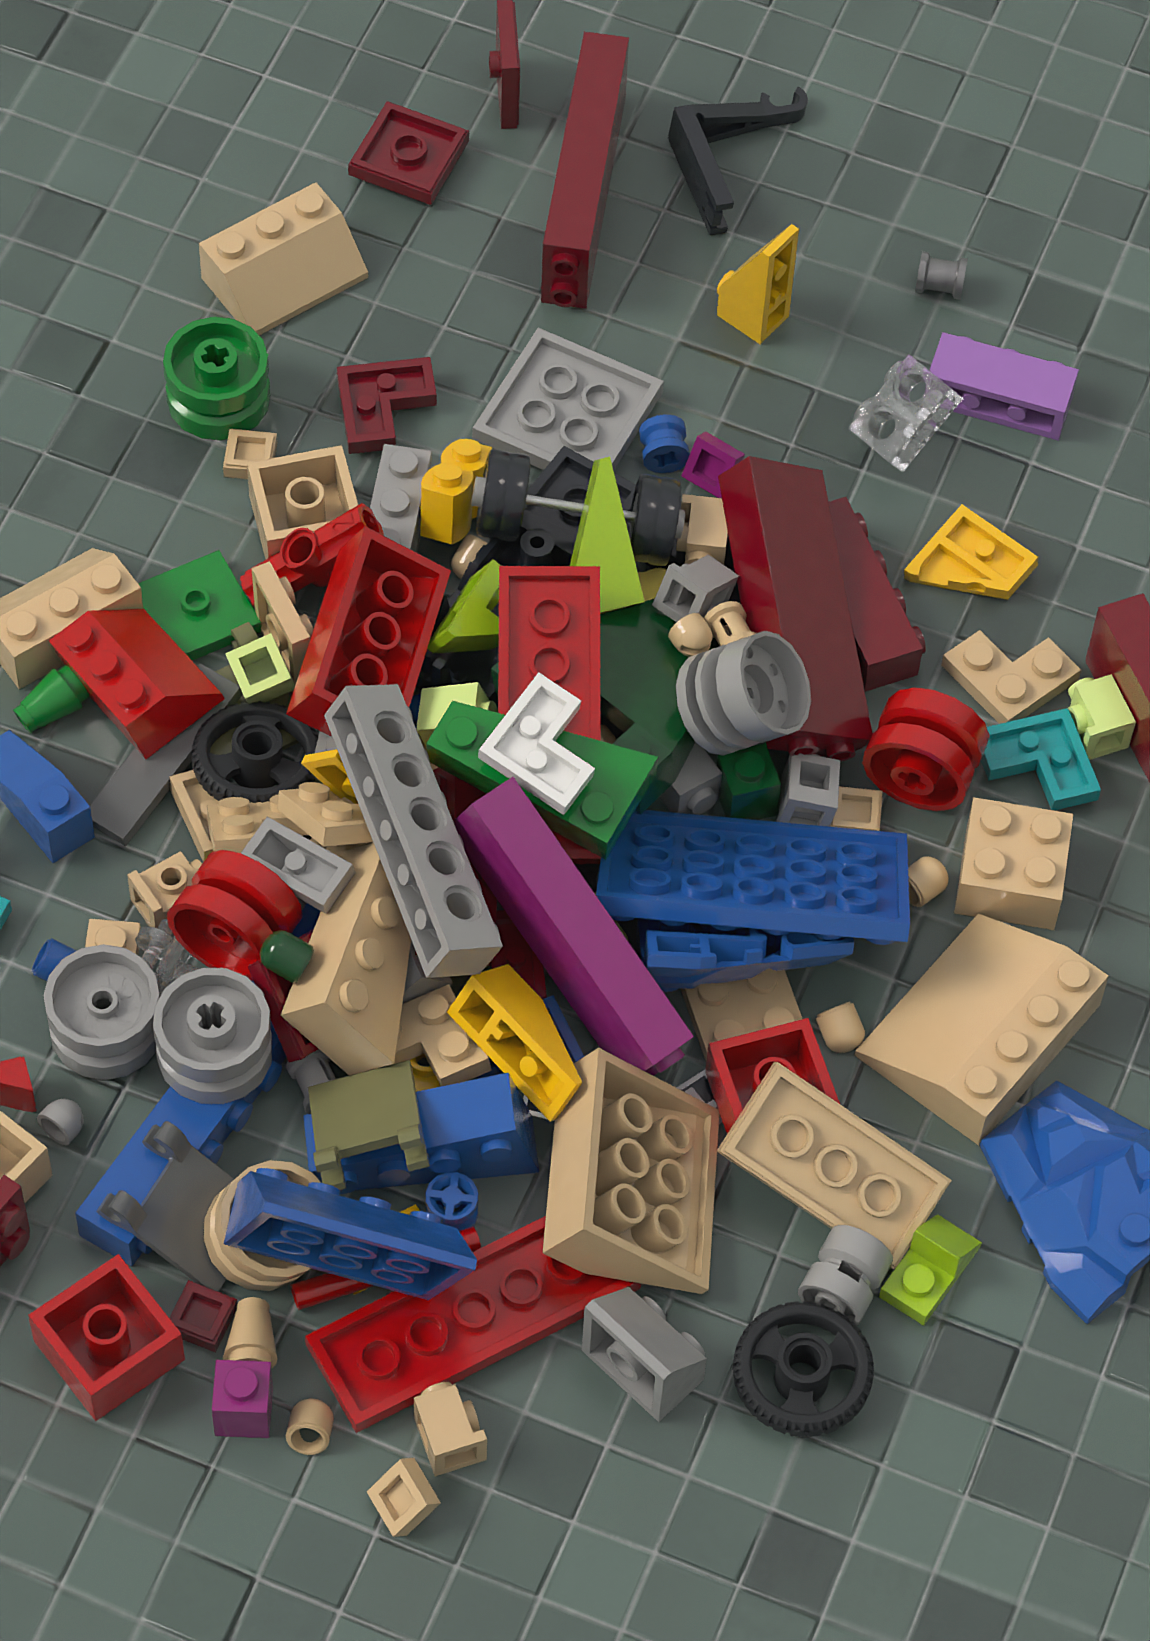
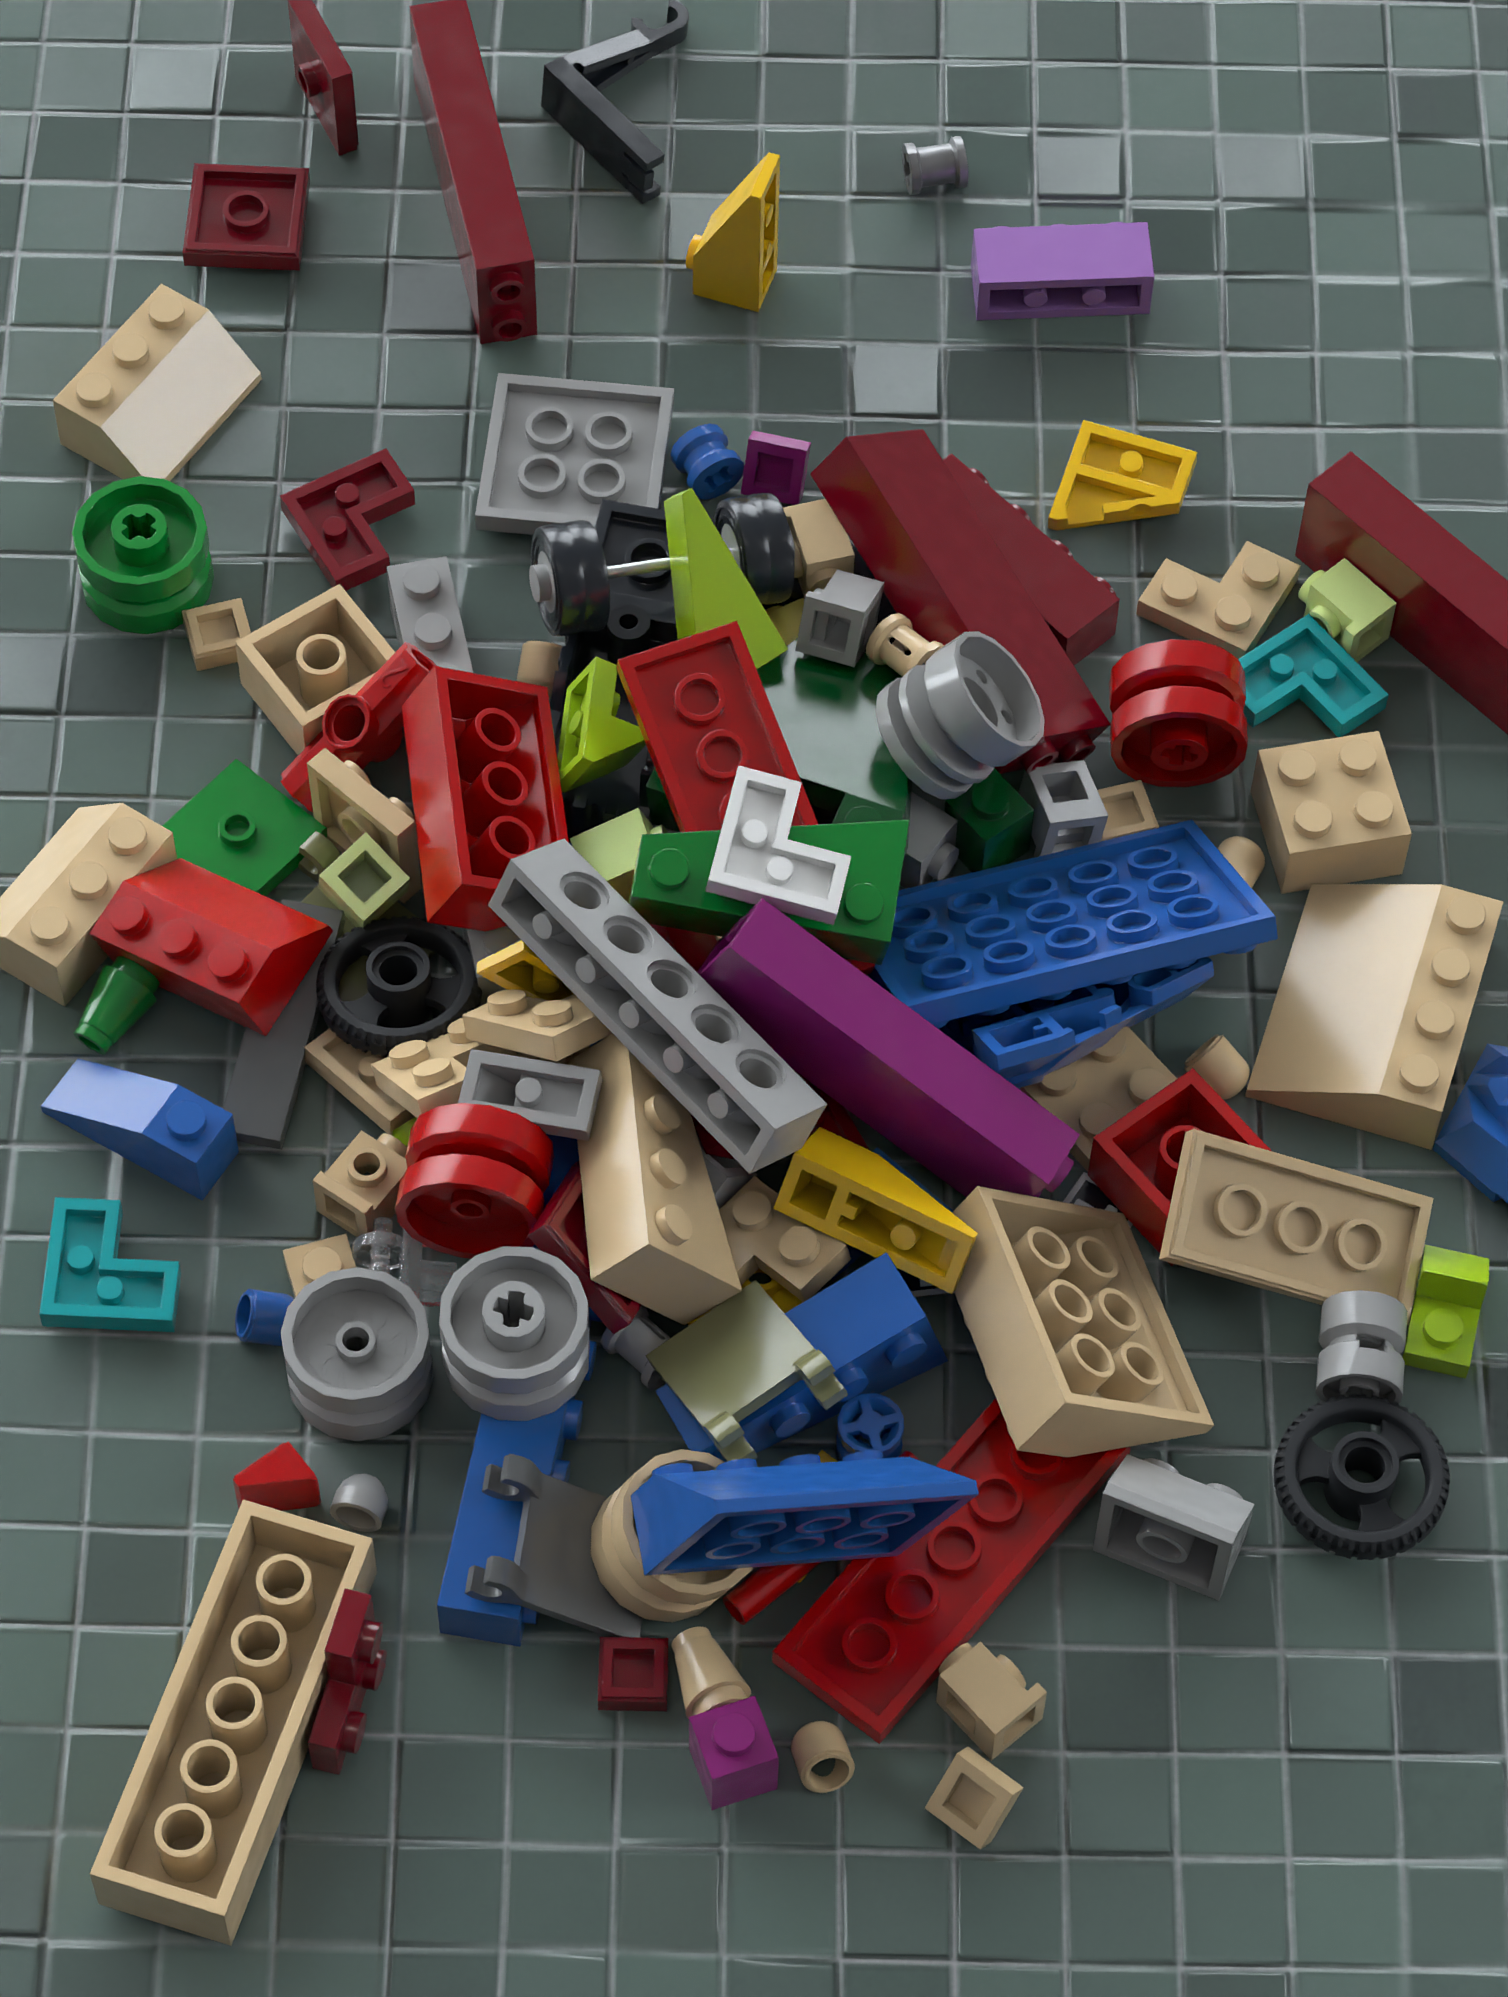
camera: 20 degrees left, 0 degrees up
red brick [28,1254,185,1421] -> none
dark green piece [260,930,314,983] -> none
yellow brick [420,439,492,544] -> none
tan hinge [668,613,713,657] -> none
clear brick [848,354,964,472] -> none

